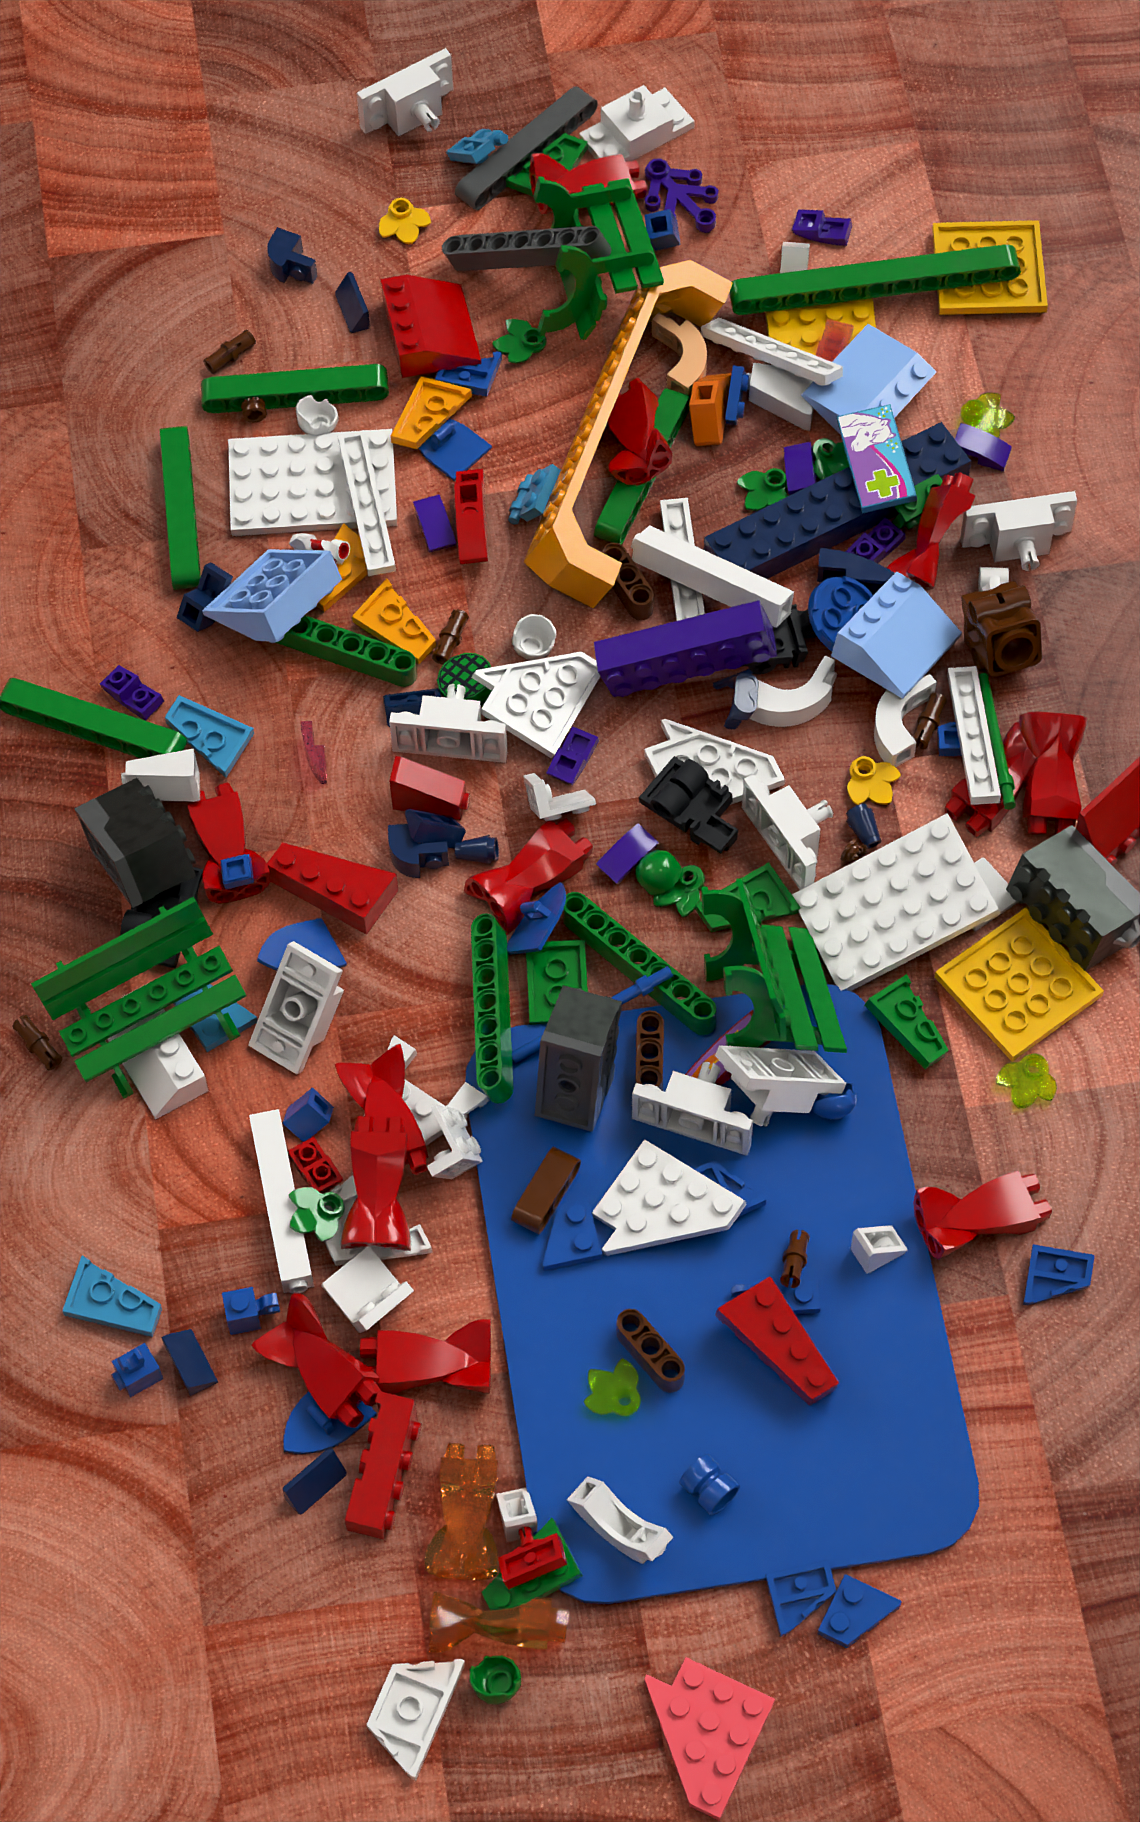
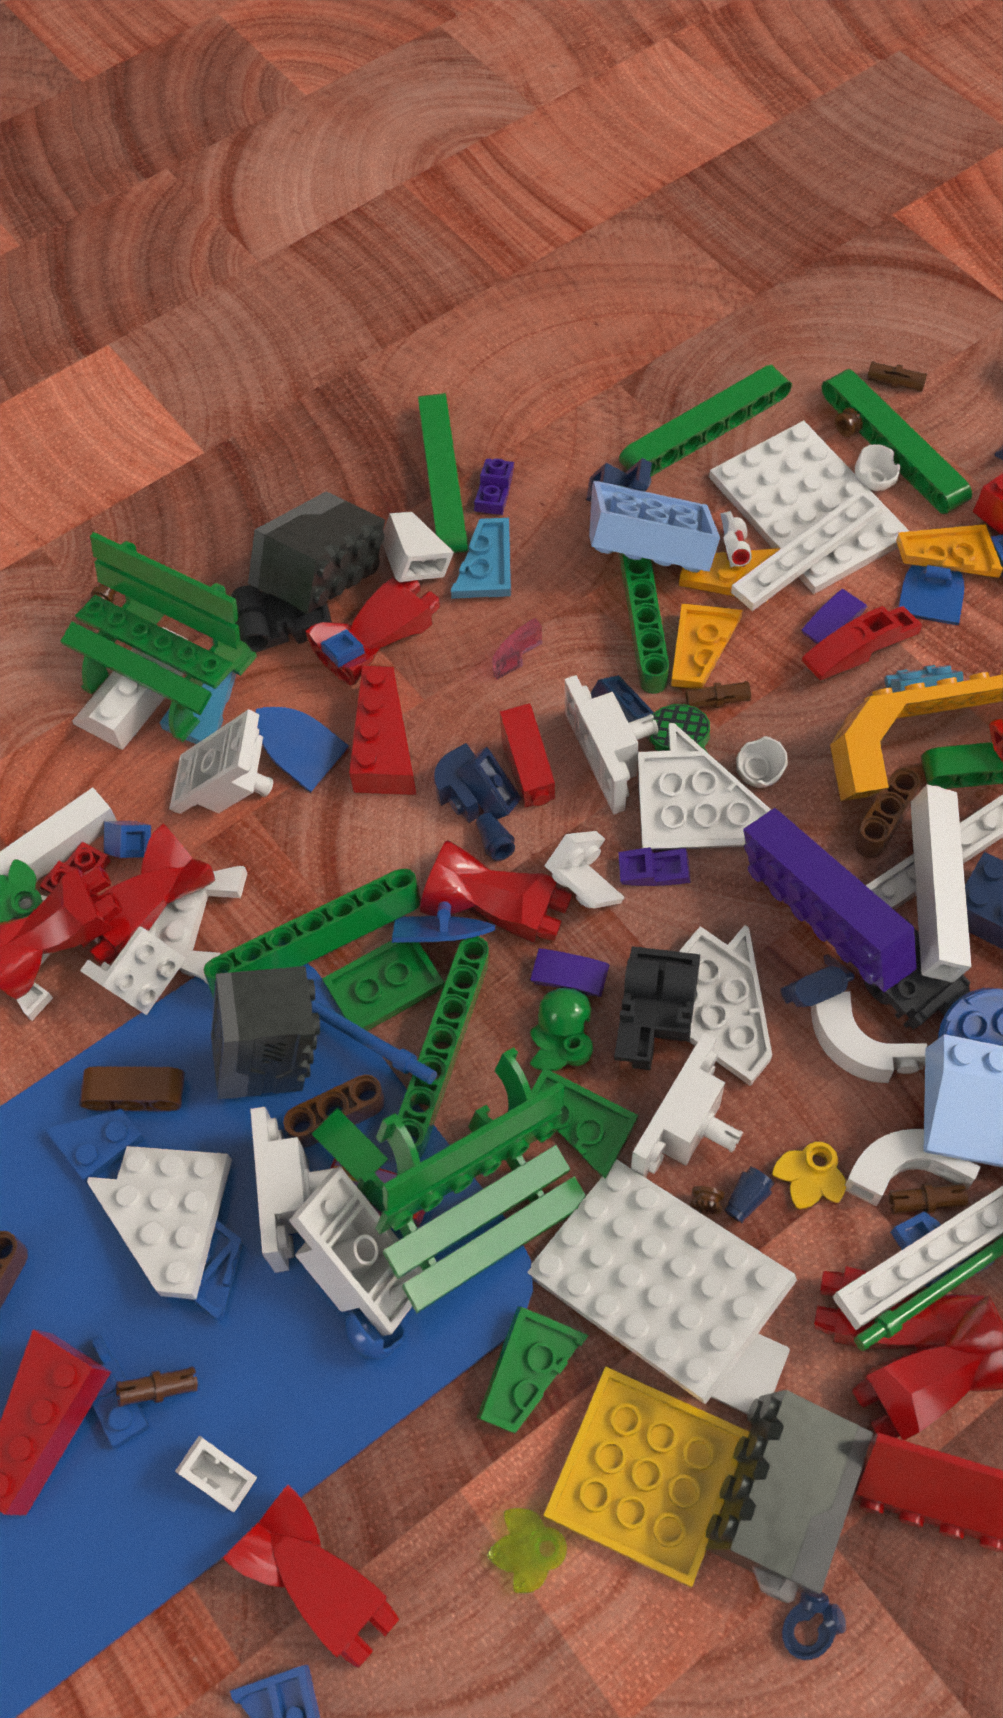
camera: 65 degrees right, 0 degrees up
none -> green slope [312,1108,388,1181]

